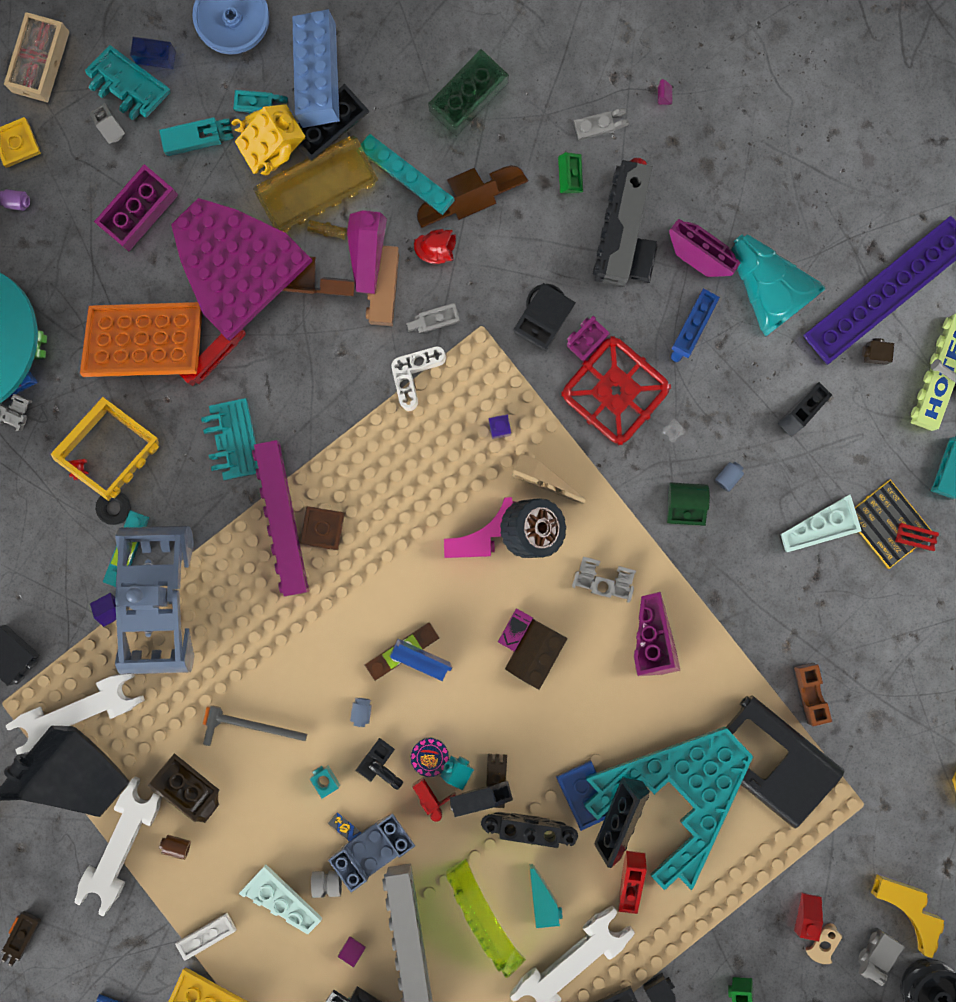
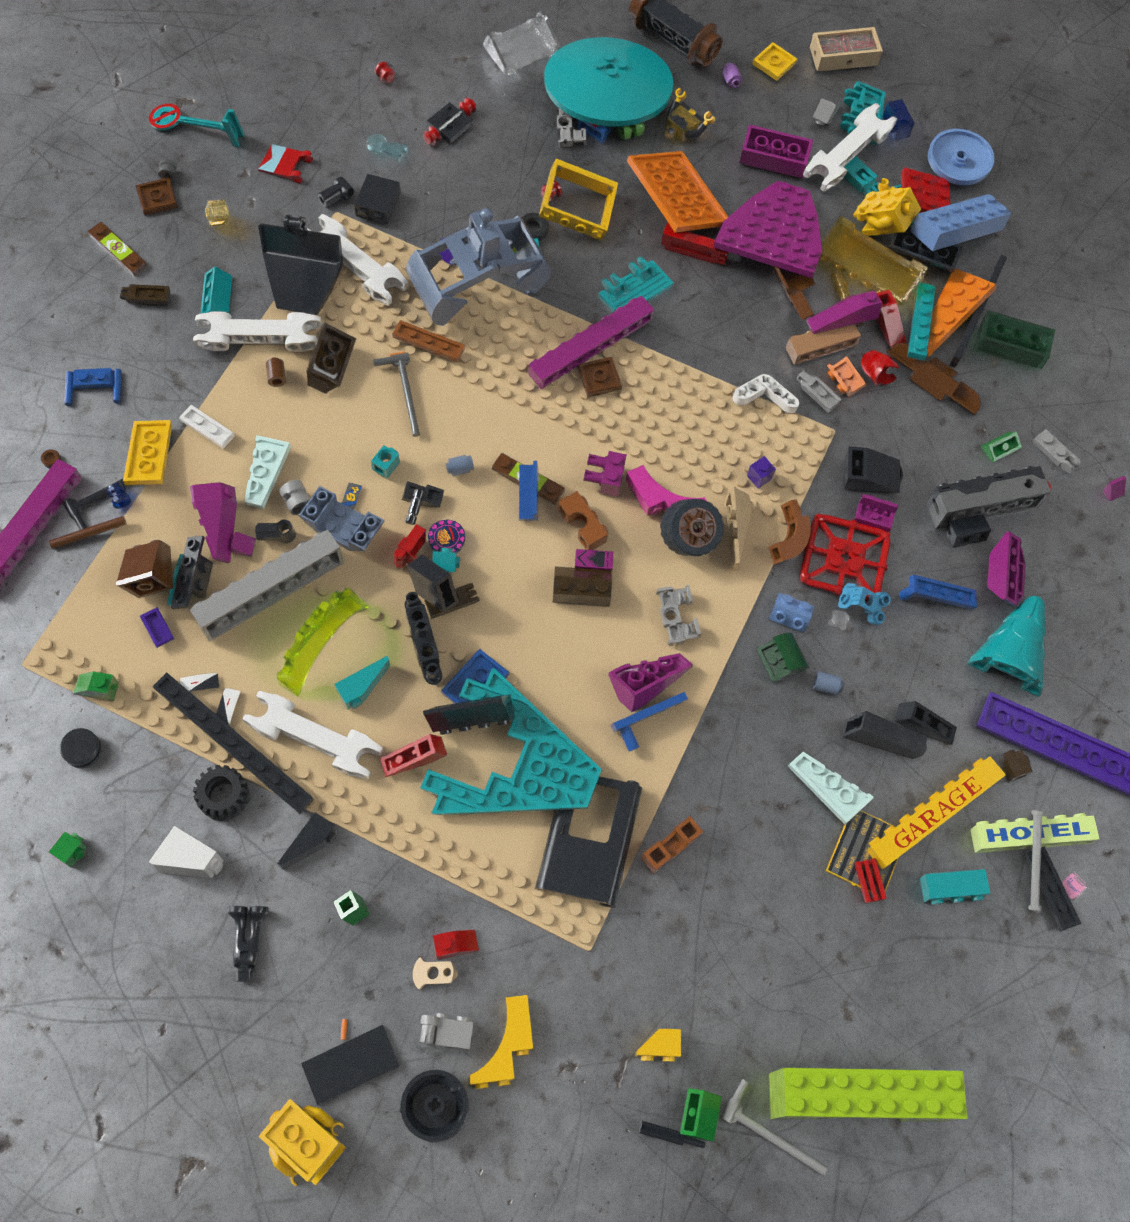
camera: 55 degrees right, 20 degrees down
none -> magenta wedge [190,482,237,563]
none -> teal panel [200,266,232,314]
none -> black piece [255,519,296,543]
none -> dark orange plate [392,320,465,363]
none -> dark orange arch [558,491,608,550]
none -> magenta brick [583,451,627,497]
none -> blue piece [611,692,688,752]
none -> torso [664,88,715,142]
none -> dark orange arch [768,499,810,565]
none -> medium blue bracket [769,593,815,633]
none -> white piece [803,103,897,192]
none -> orange bracket [827,356,867,398]
none -> dark azure piece [838,583,891,625]
none -> black slope [842,711,927,759]
none -> yellow brick [866,756,1006,870]
none -> slope [876,289,906,347]
none -> red plate [901,167,951,213]
none -> orange wing [927,268,996,357]
none -> black tile [949,254,1007,368]

